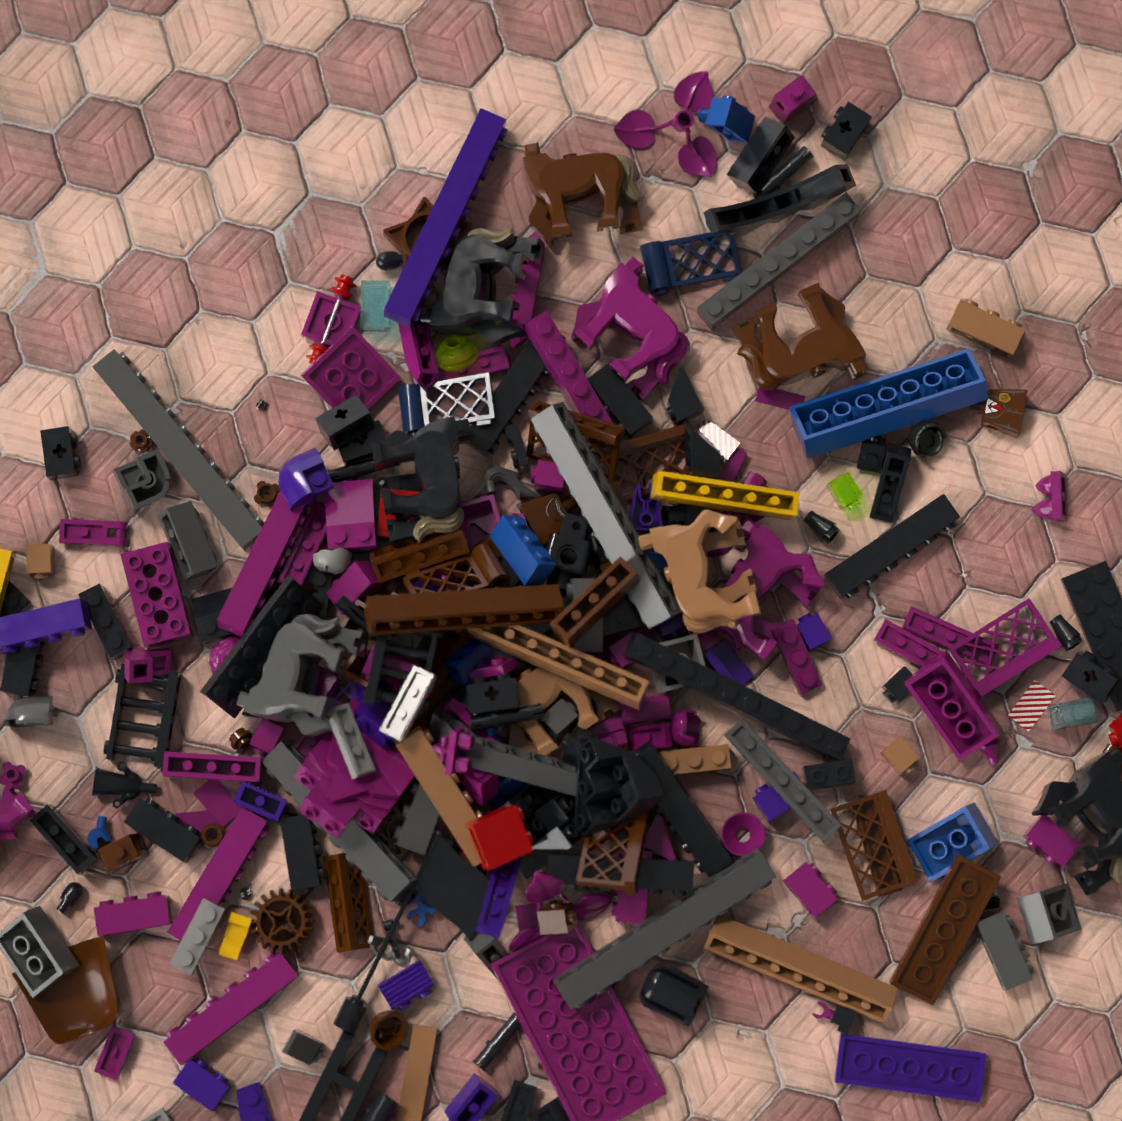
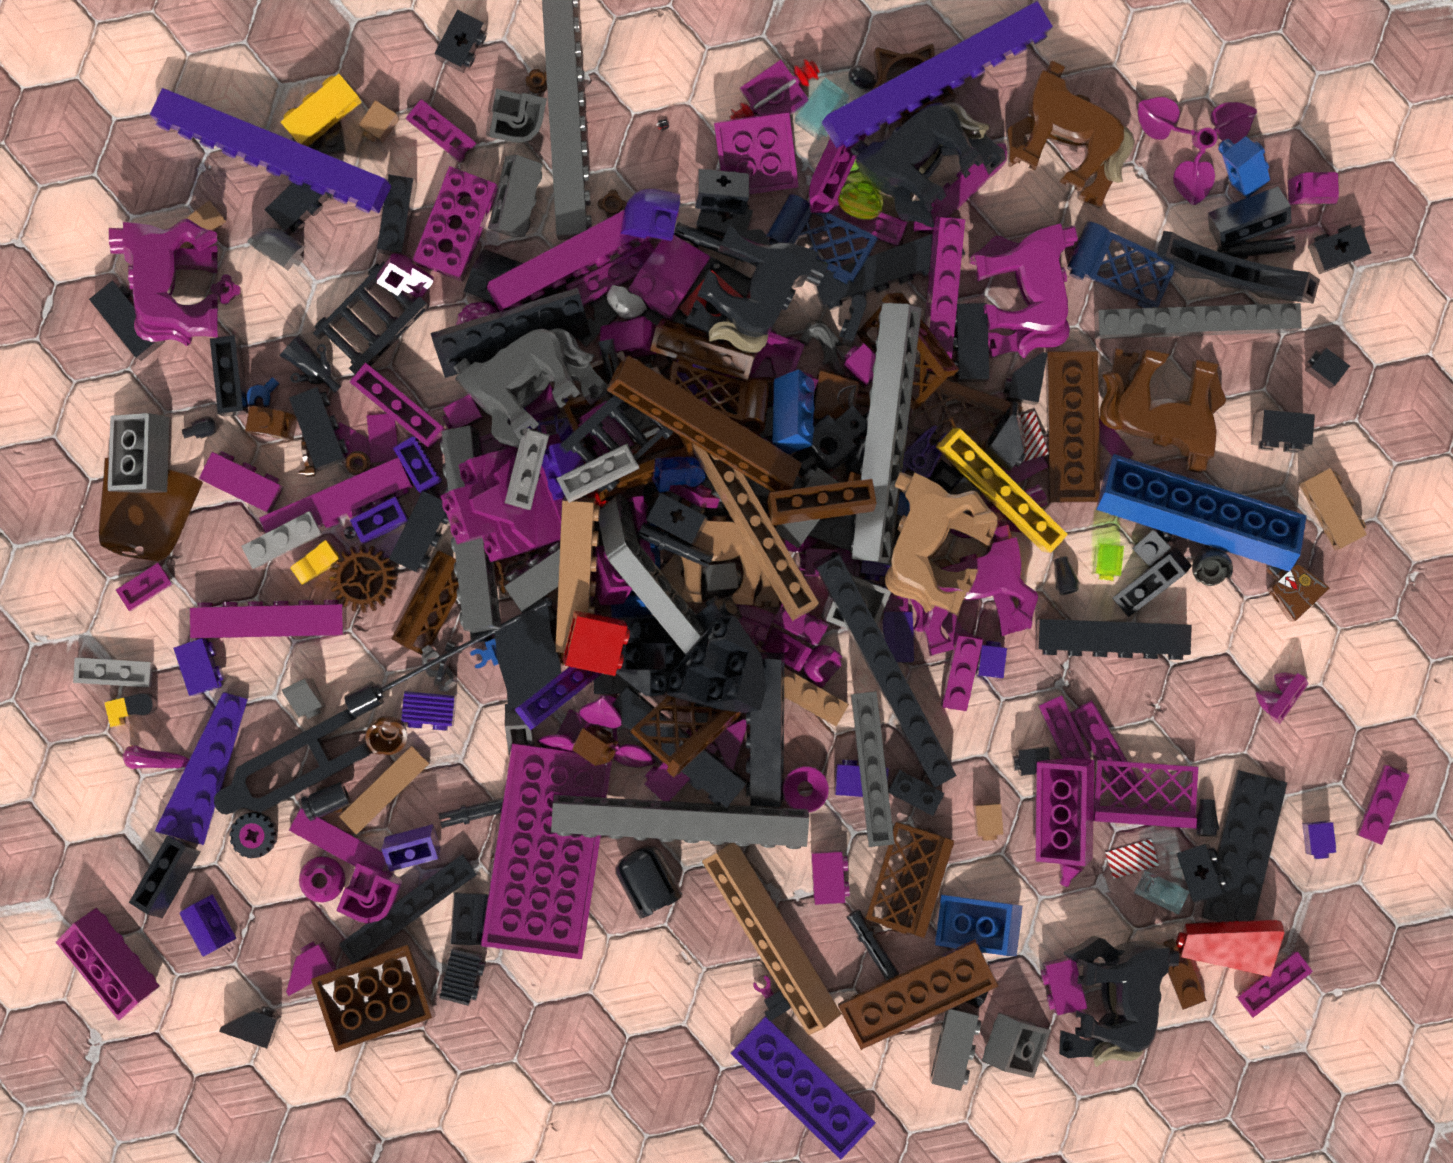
camera: 30 degrees right, 5 degrees up
reddish brown plate [229,728,252,750] -> none
magenta hips [433,727,475,775] -> none
none -> reddish brown piece [299,437,316,477]
none -> dark purple brick [350,497,409,544]
none -> black pin [846,909,900,981]
none -> reddish brown plate [1046,351,1100,503]
none -> black brick [1251,410,1315,453]
none -> black brick [1305,348,1350,389]

